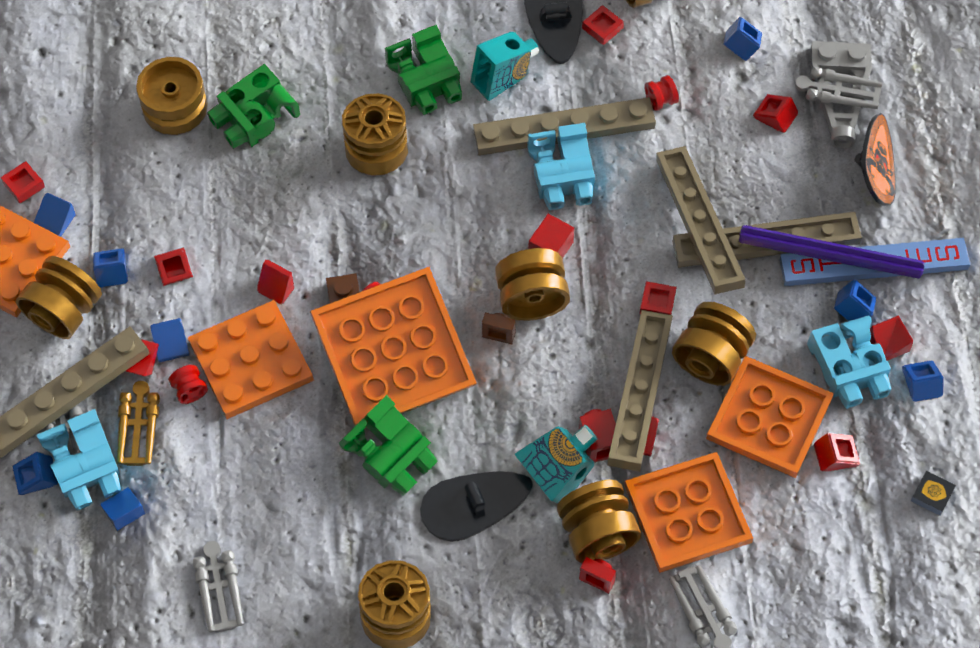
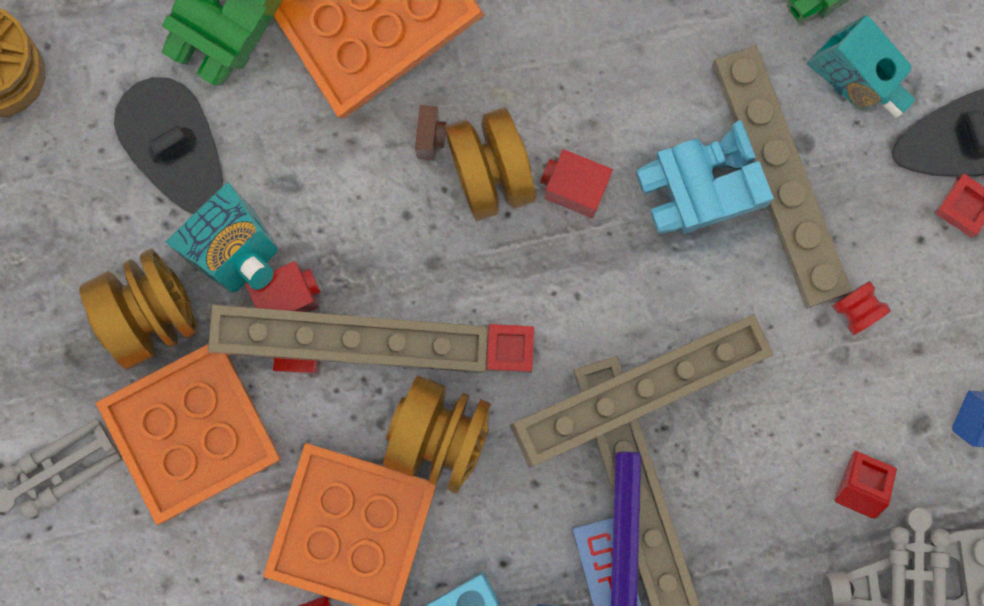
camera: 80 degrees right, 20 degrees up
red plate [579,557,616,594] -> none

